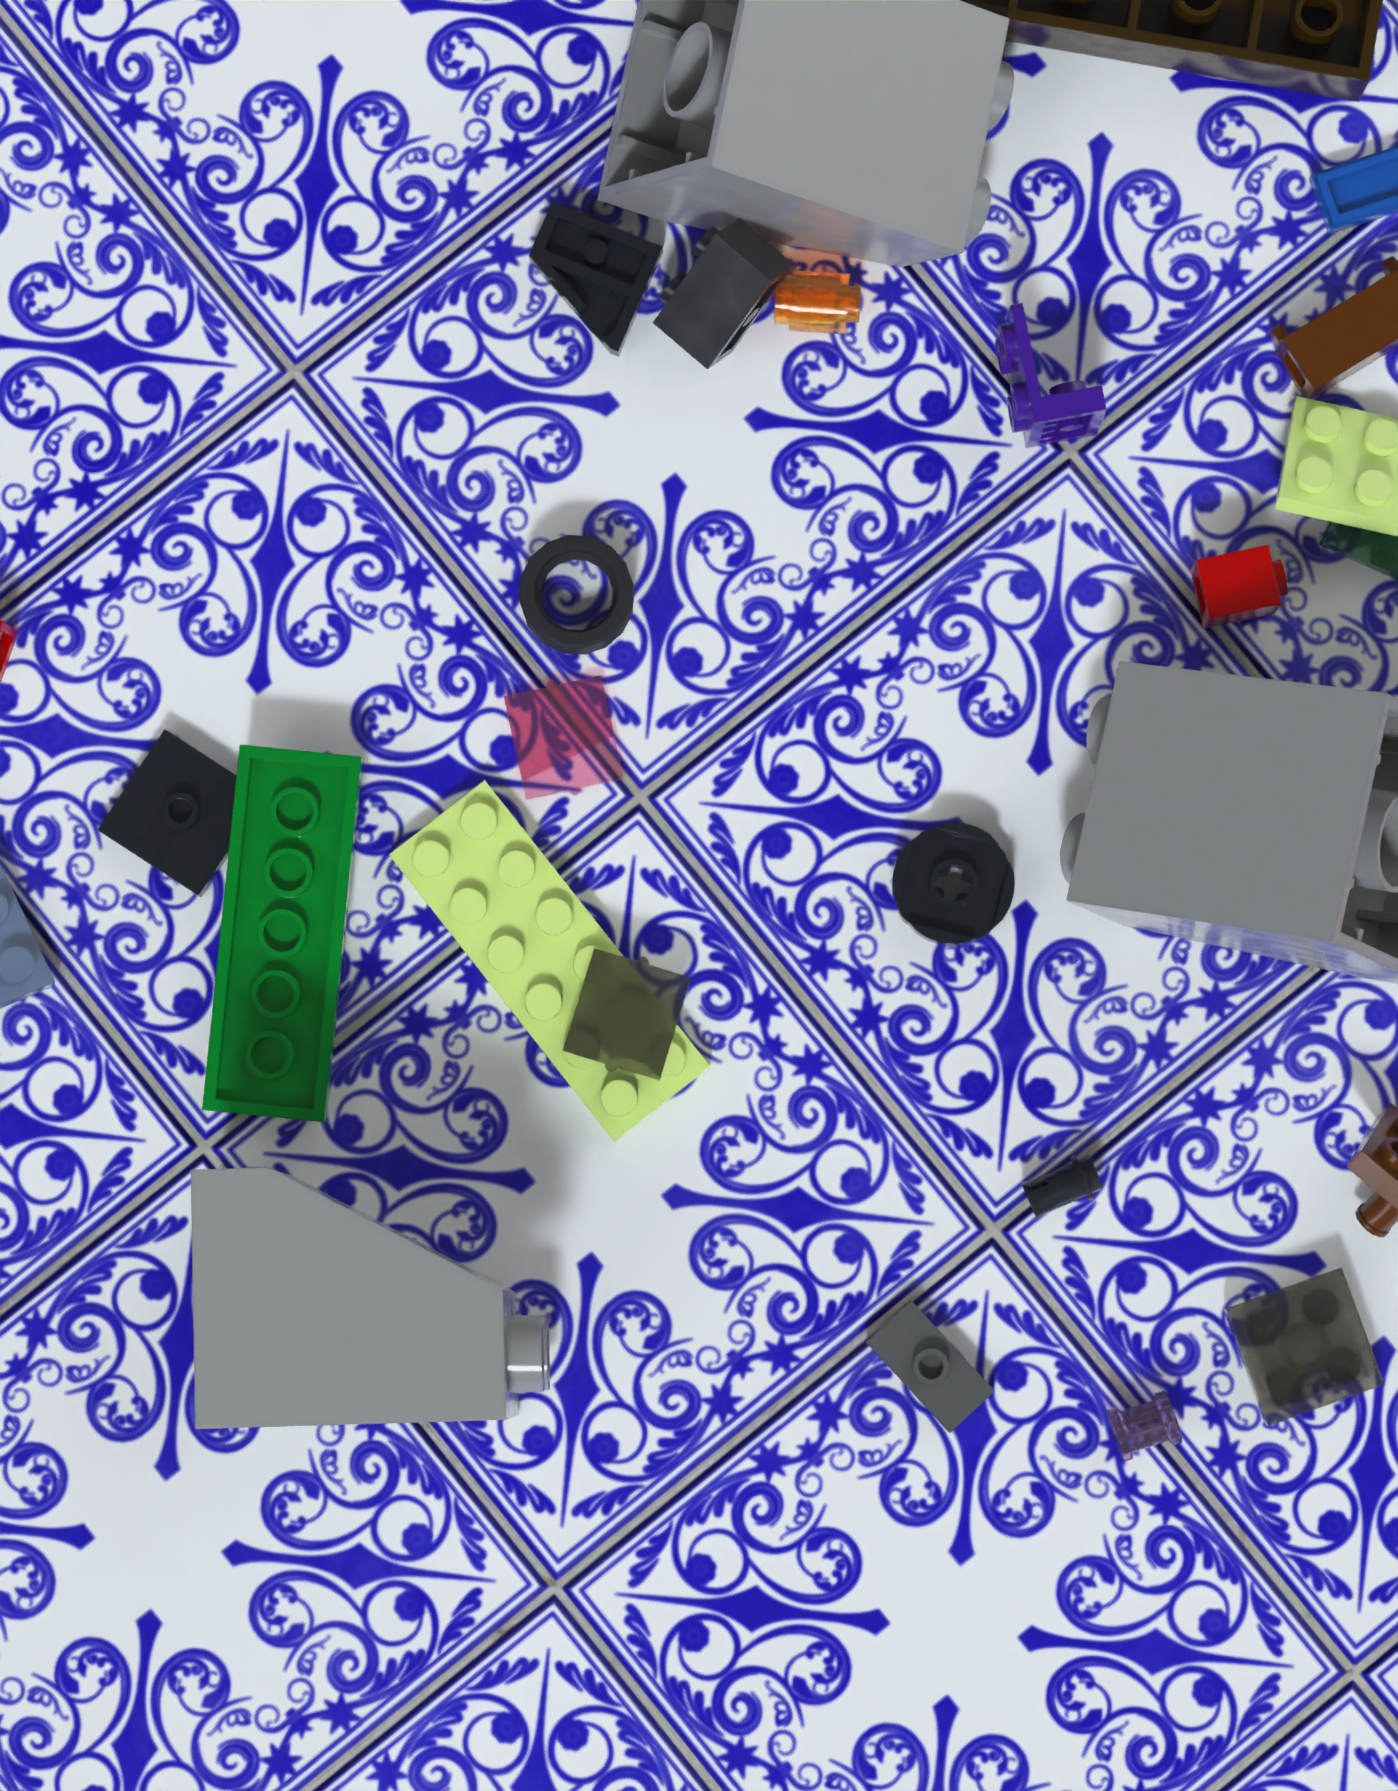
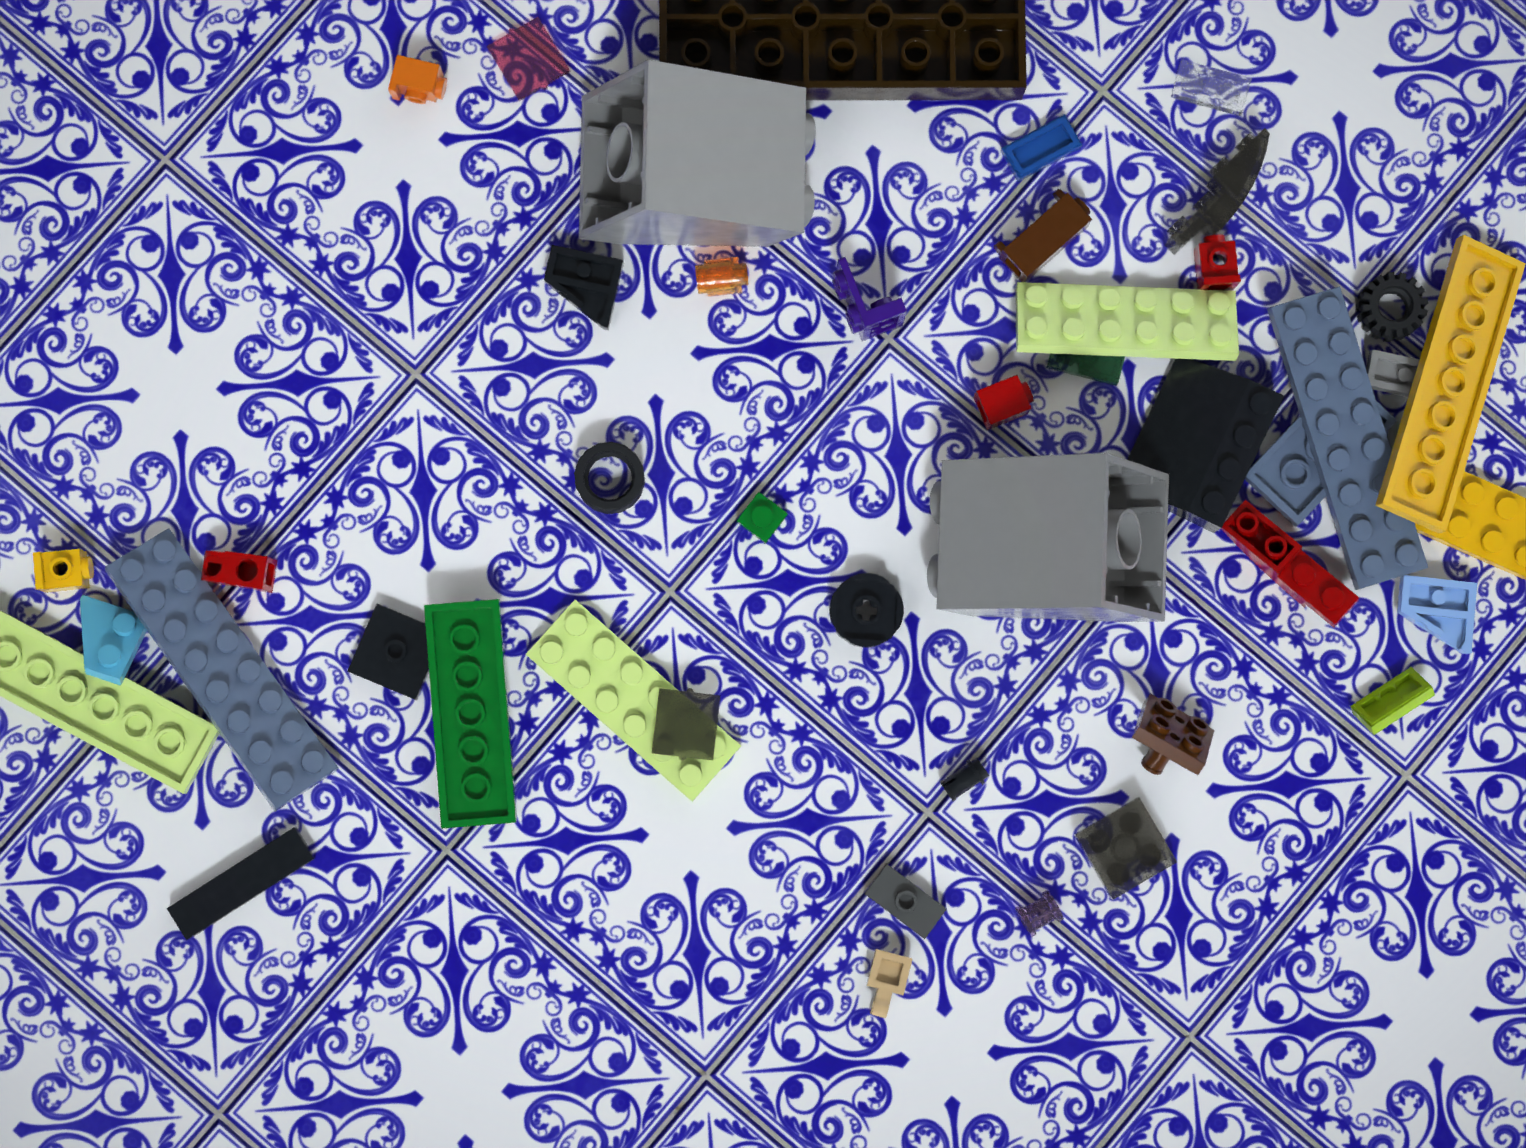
camera: 20 degrees left, 0 degrees up
light grey slope [191,1167,550,1429] -> none
clear pink piece [504,675,624,801] -> none
black brick [653,218,794,369] -> none
none -> green plate [736,492,788,544]
none -> tan plate [866,949,912,1018]

